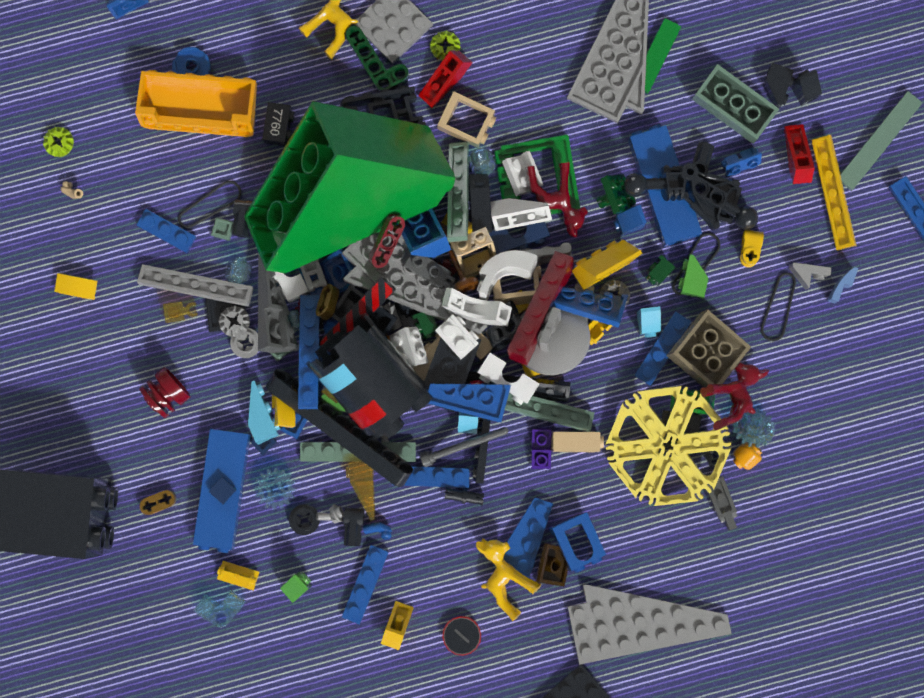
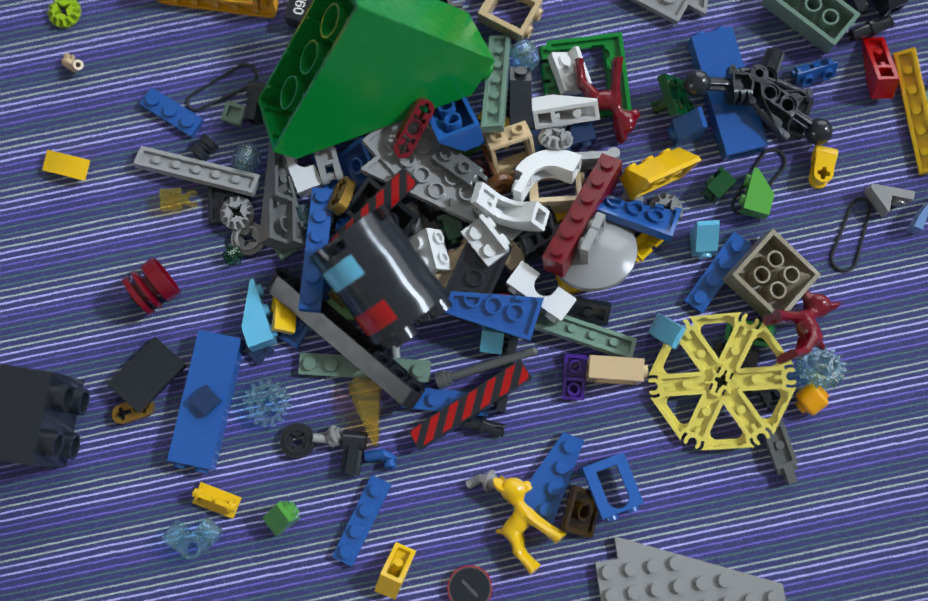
camera: 10 degrees right, 5 degrees down
none -> black tile [107,337,187,414]
none -> black wheel [189,133,220,161]
none -> plate [222,244,243,266]
none -> tile [408,359,533,451]
none -> light grey plate [465,470,498,492]
none -> light grey gear [538,127,573,150]
none -> medium azure slope [648,313,686,349]
none -> black pin [848,15,894,42]

